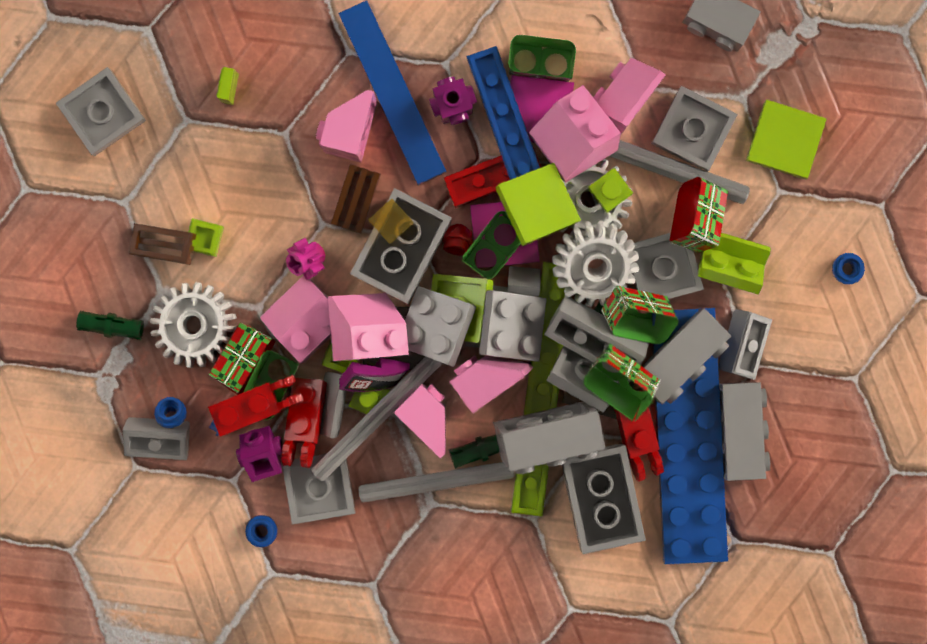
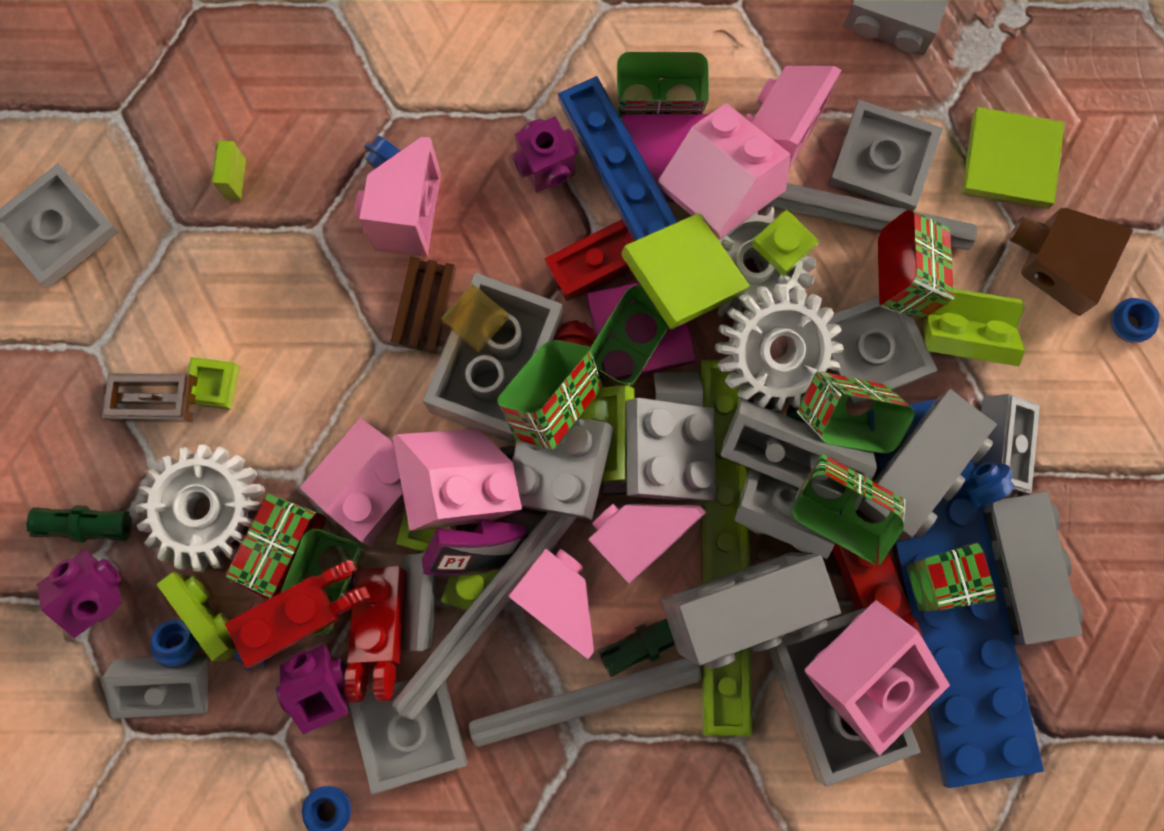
camera: 10 degrees left, 10 degrees down
dark pink gear [286,238,326,280] -> none
blue tile [338,0,447,185] -> none
none -> magenta brick [37,549,122,638]
none -> lime plate [156,572,236,661]
none -> blue plate [364,135,400,169]
none -> piece [498,340,603,450]
none -> bright pink slope [804,600,950,756]
none -> piece [906,542,996,612]
none -> blue plate [965,462,1014,504]
none -> reddish brown torso [1009,208,1133,316]

